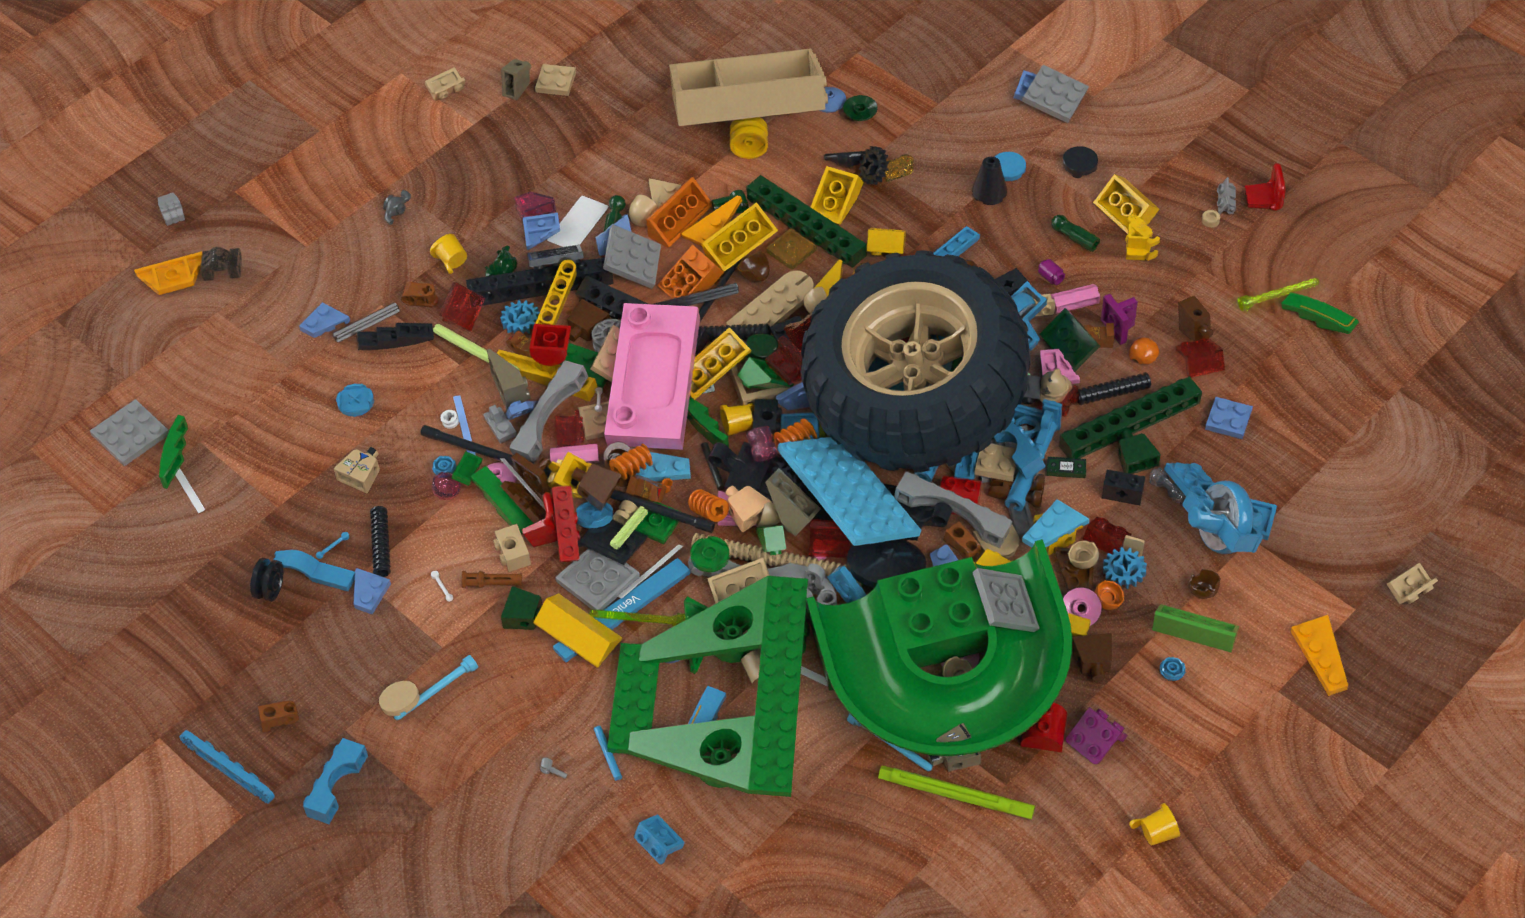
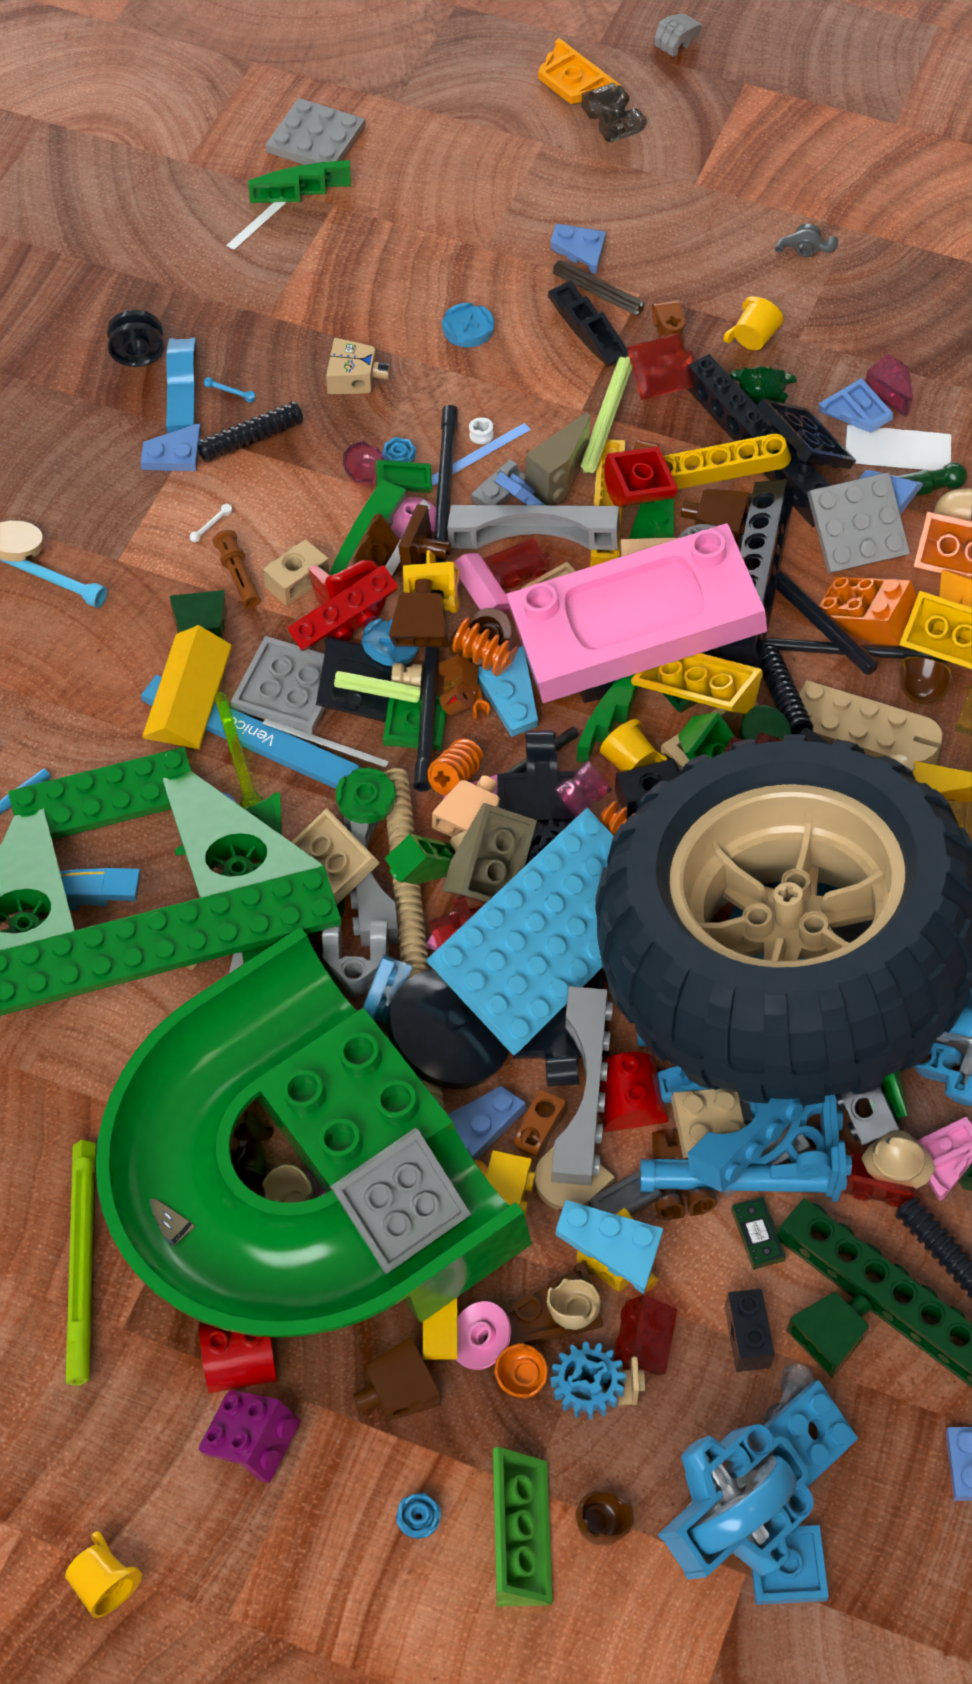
camera: 65 degrees right, 5 degrees up
dark azure gear [500,300,540,334] -> none

